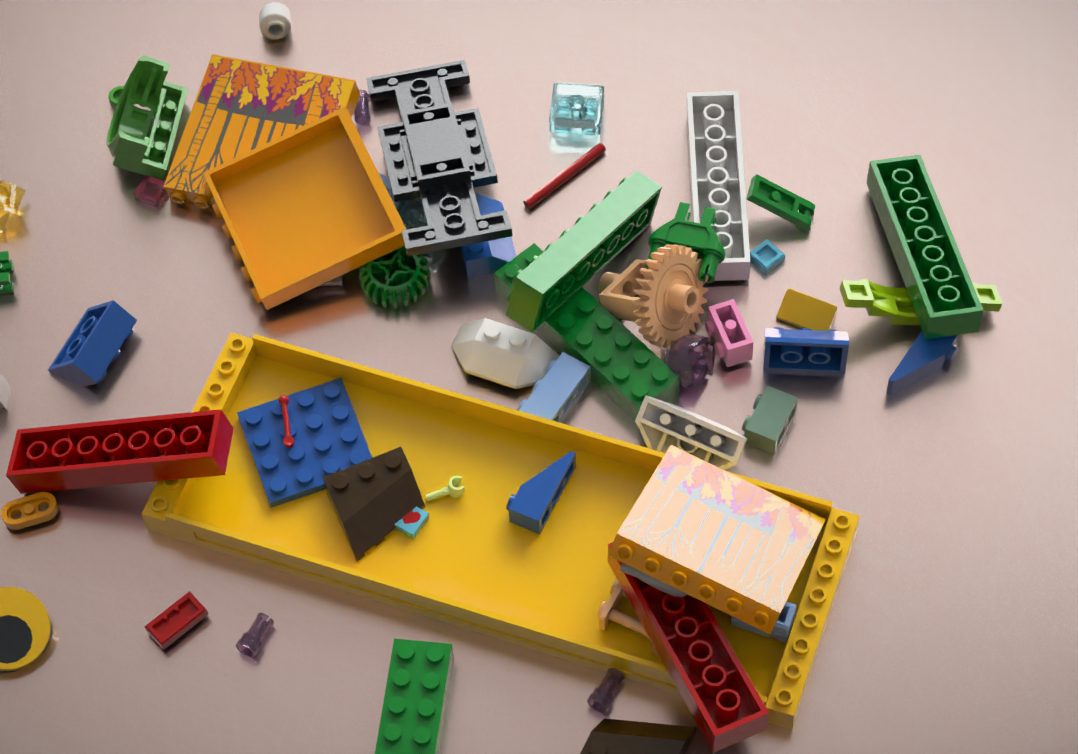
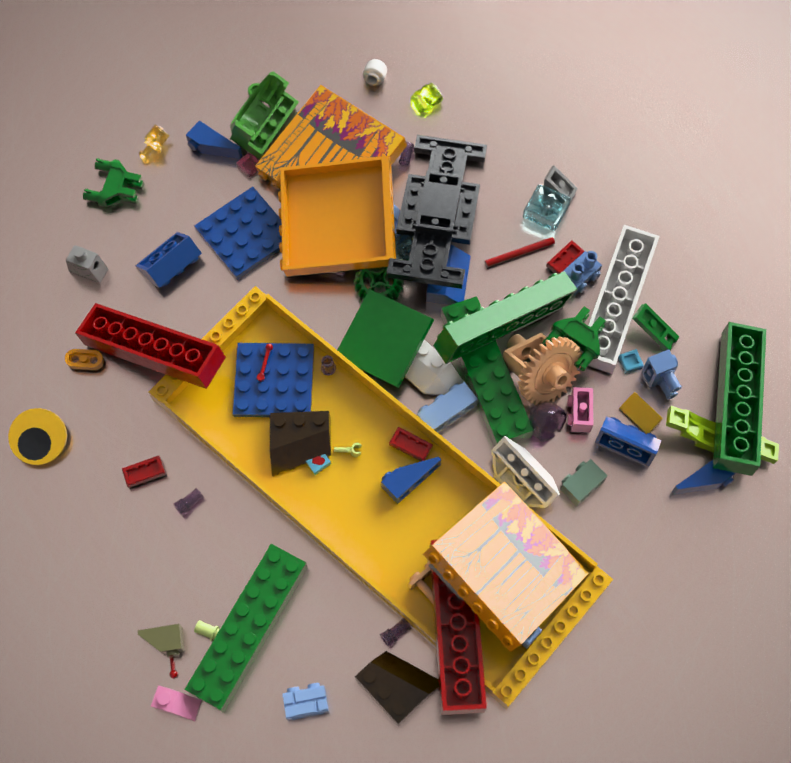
camera: 20 degrees right, 10 degrees up
none -> blue slope [186,120,243,159]
none -> blue plate [194,186,282,280]
none -> pin [321,355,336,376]
none -> green tile [337,289,434,388]
none -> red plate [389,427,433,461]
none -> clear neon green piece [411,83,443,113]
none -> light grey slope [544,165,578,203]
none -> red plate [546,240,585,274]
none -> medium blue brick [561,251,602,296]
none -> medium blue brick [642,350,682,400]

